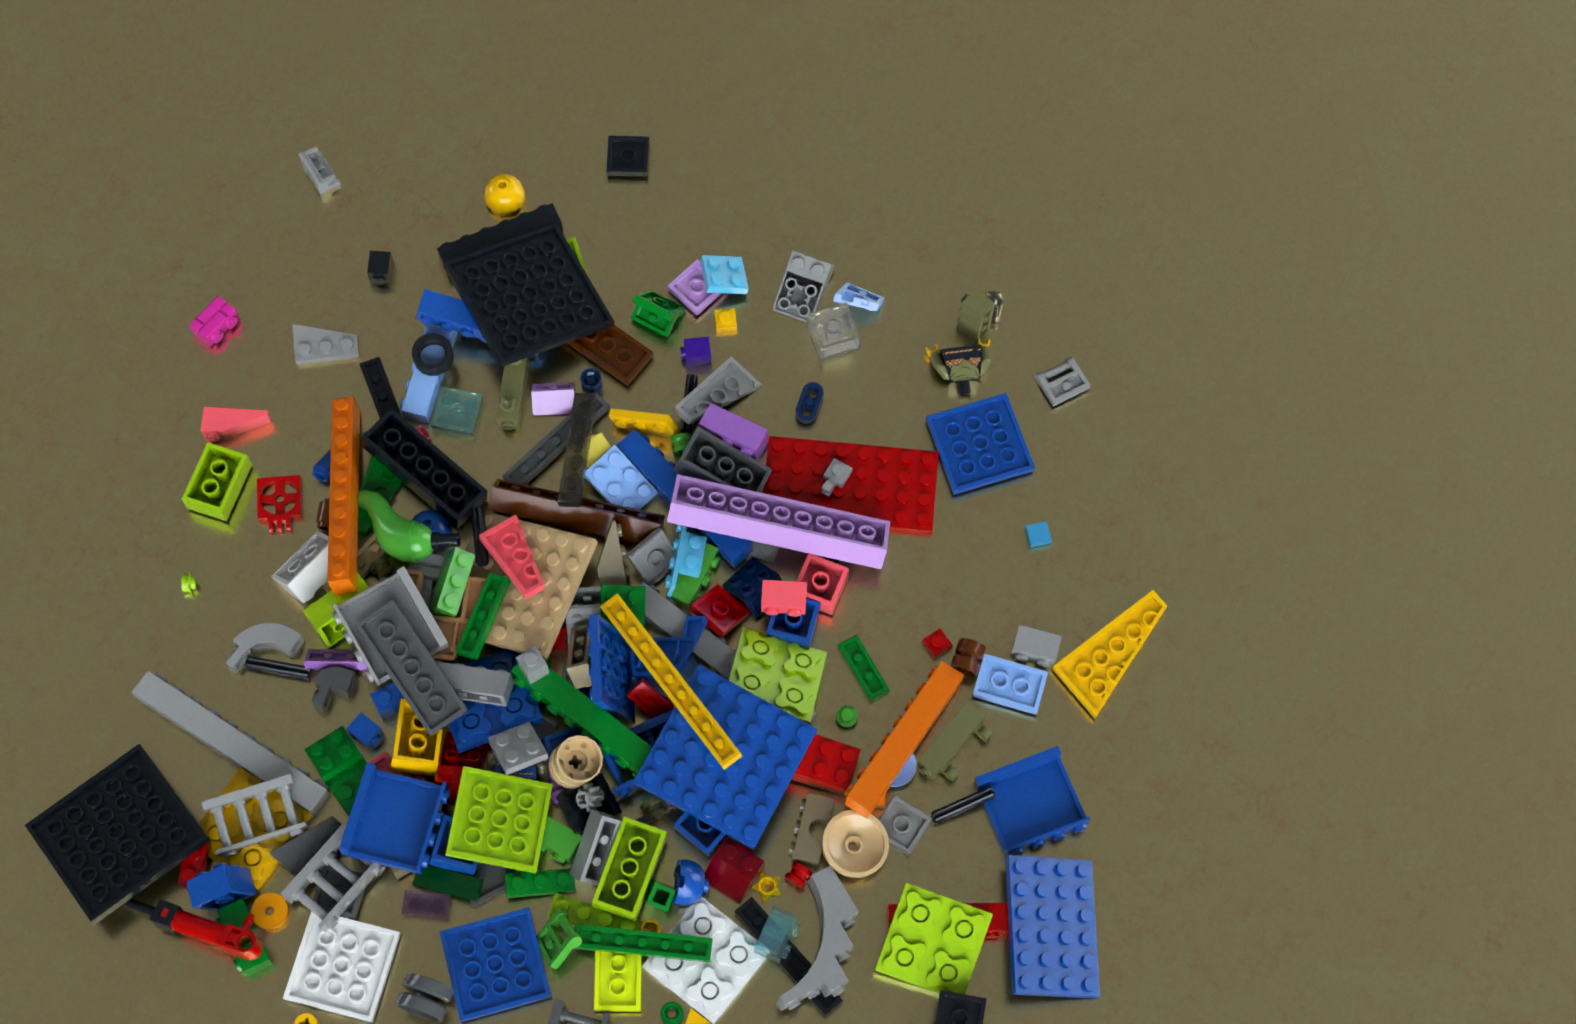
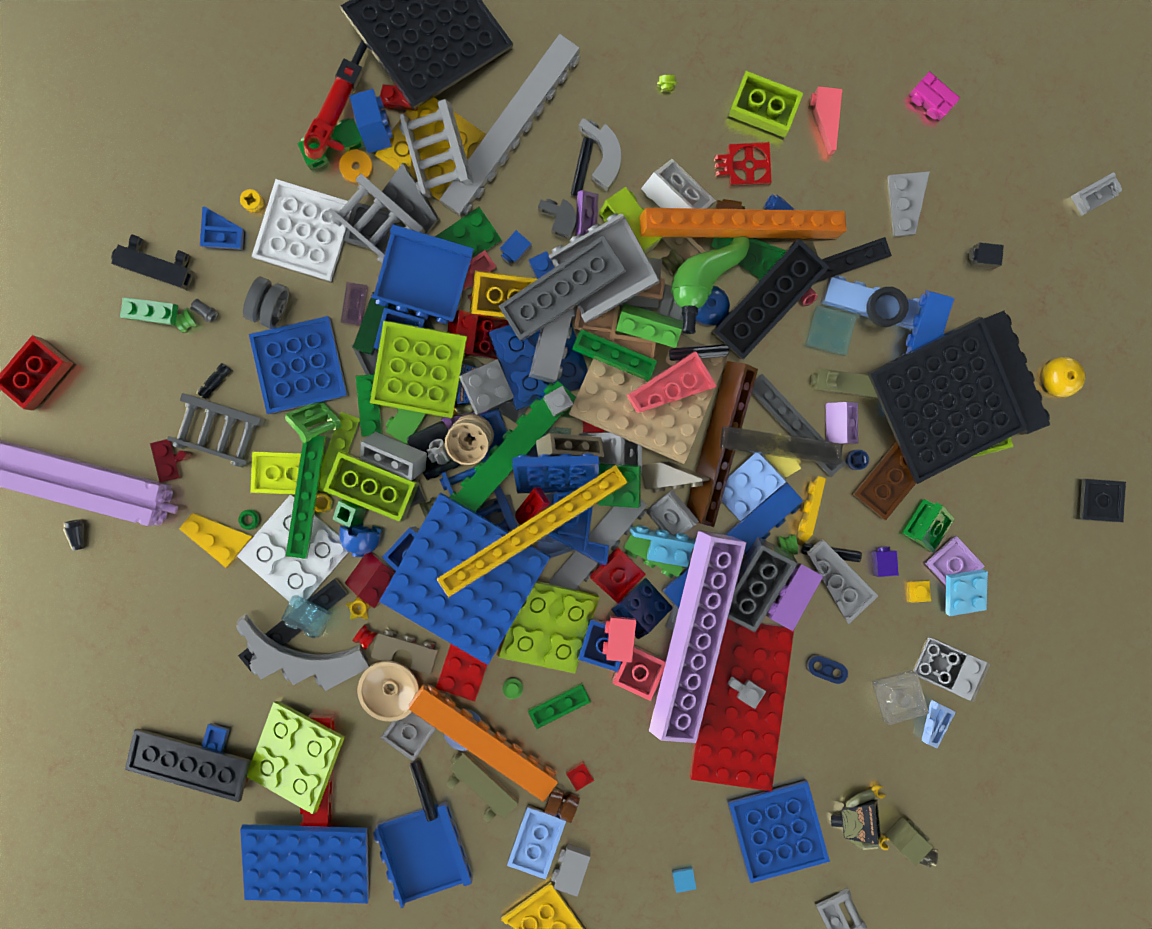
camera: 90 degrees right, 20 degrees up
green plate [304,725,363,782] -> none

